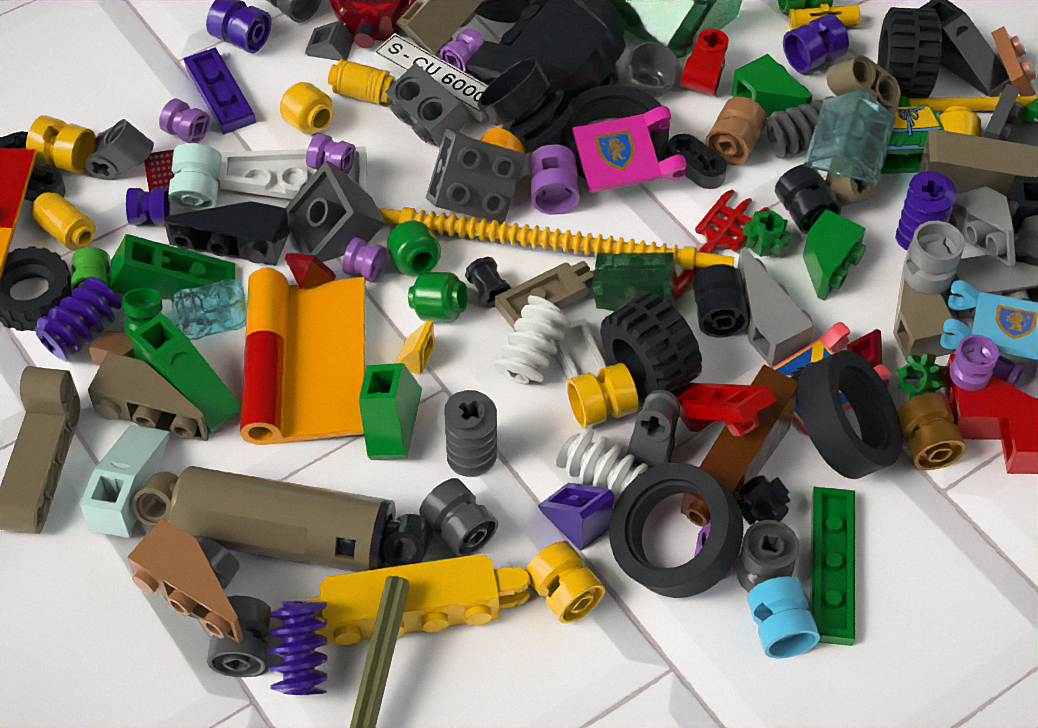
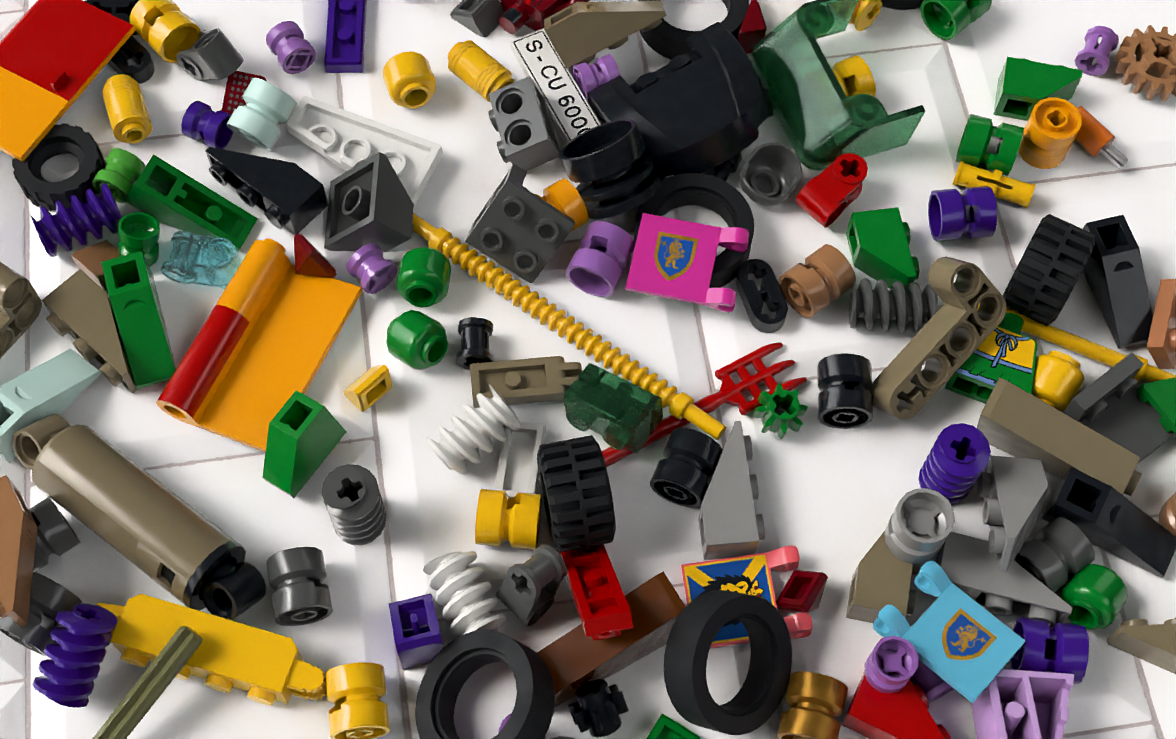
camera: 25 degrees right, 10 degrees up
medium lavender wheel [306,132,356,175] -> none
green slope [803,209,866,301] -> none
clear light blue slope [804,89,896,184] -> none
green gear [896,354,948,400] -> none

